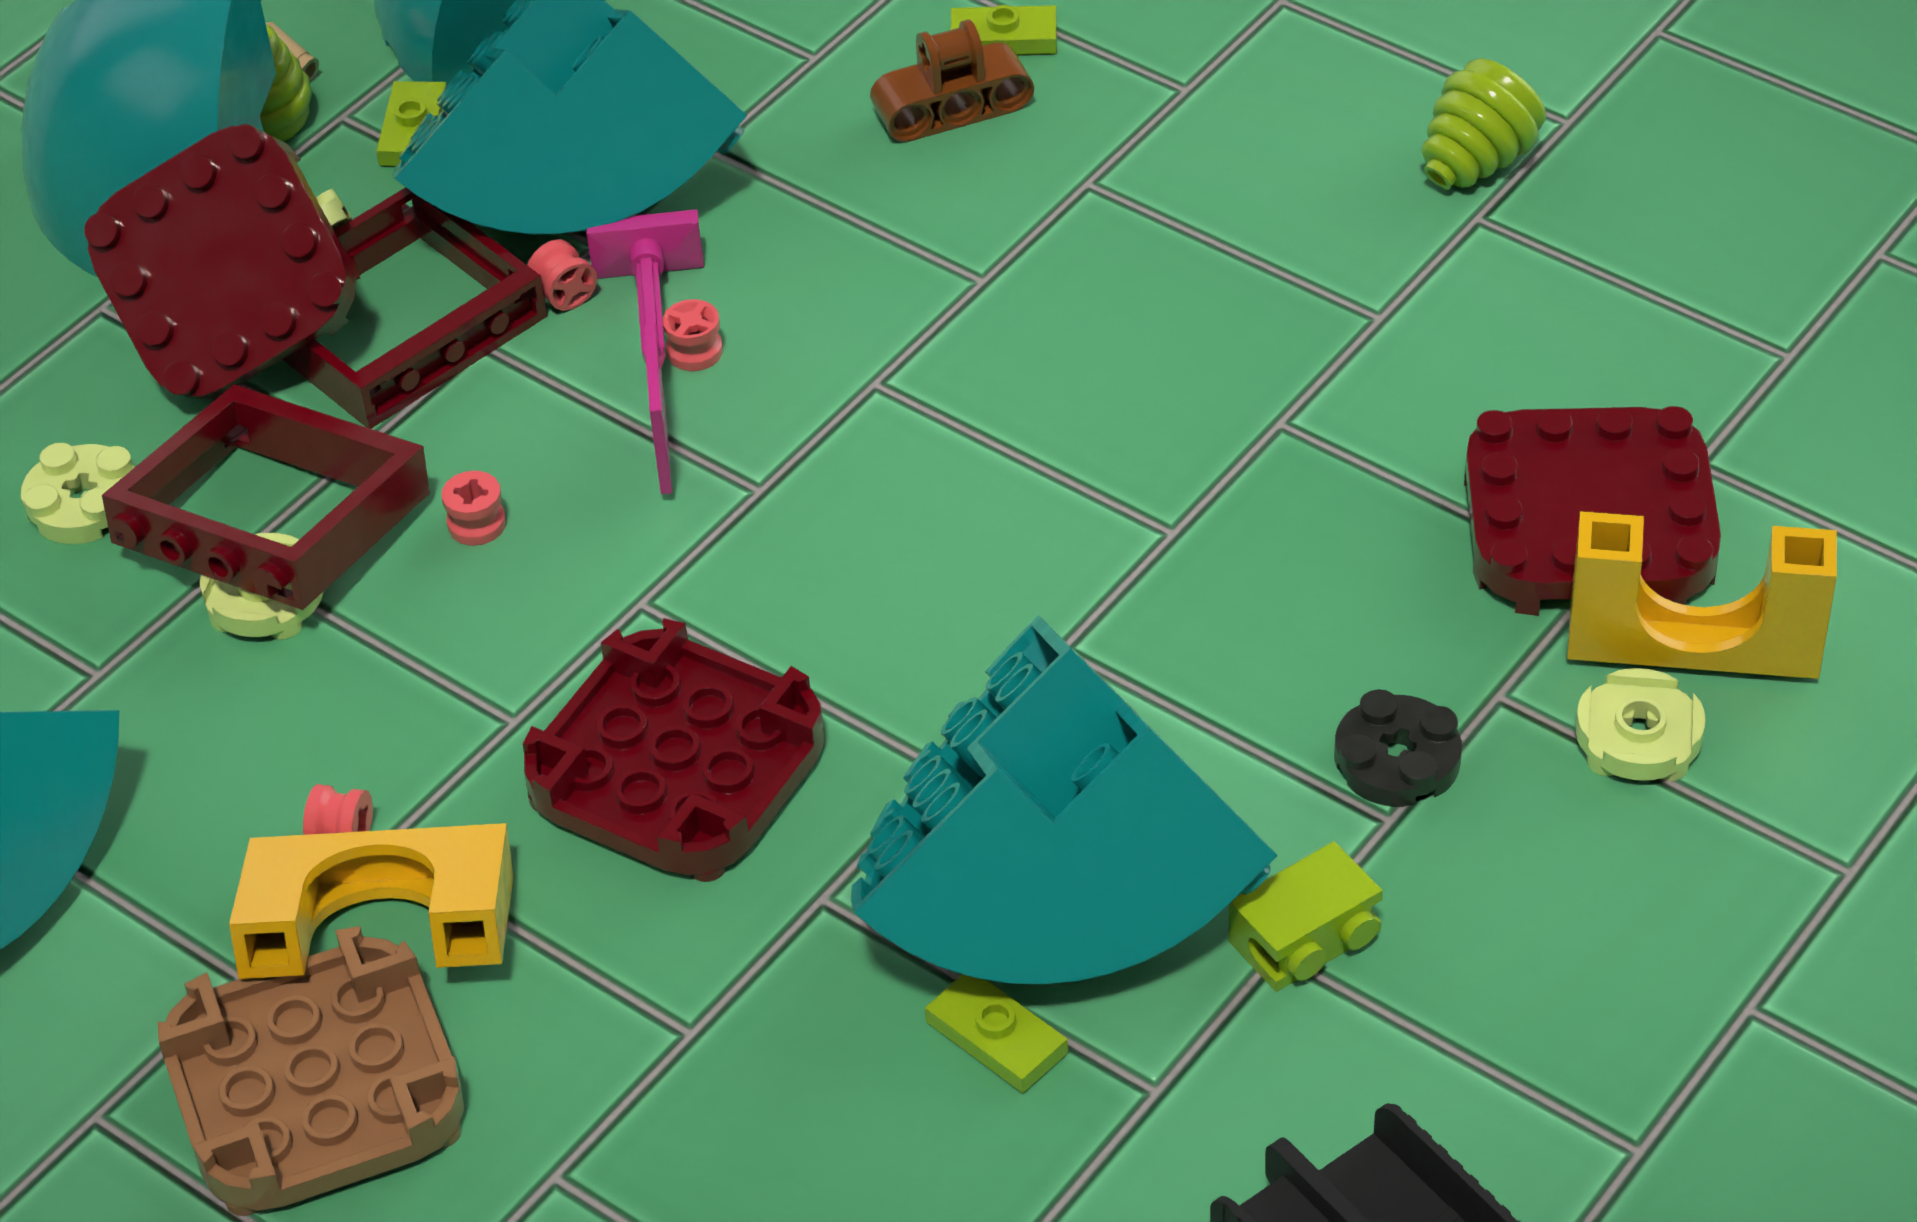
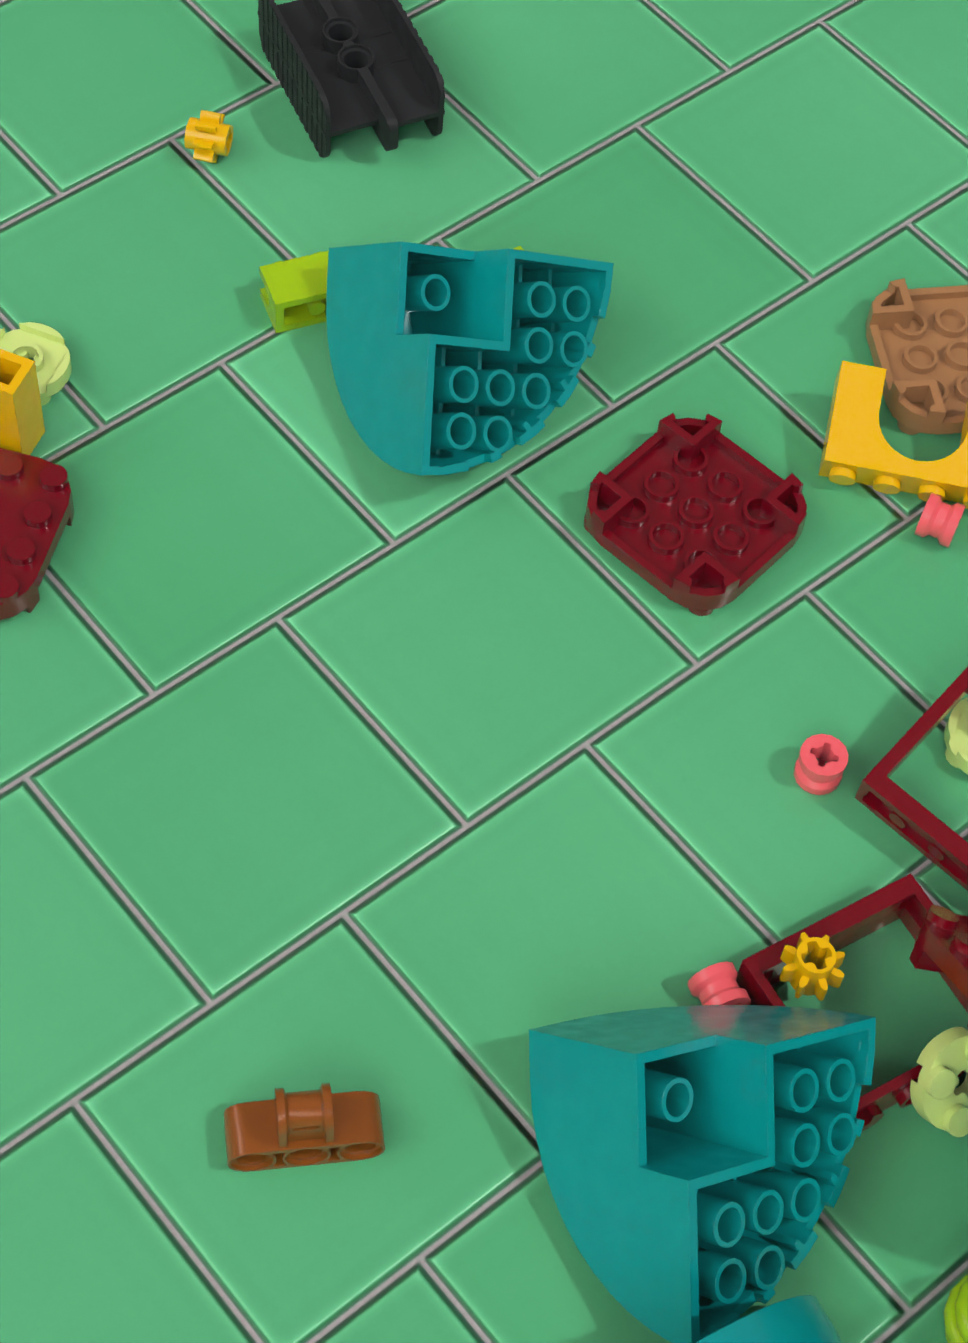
camera: 175 degrees left, 10 degrees up
lime plate [376,81,447,166] -> none
dark pink piece [587,209,704,495] -> none
coral wheel [663,299,723,371] -> none
lime plate [950,5,1057,55] -> none
pearl dark grey plate [1334,689,1462,807] -> none
none -> yellow gear [184,110,233,163]
none -> yellow gear [779,932,845,1001]

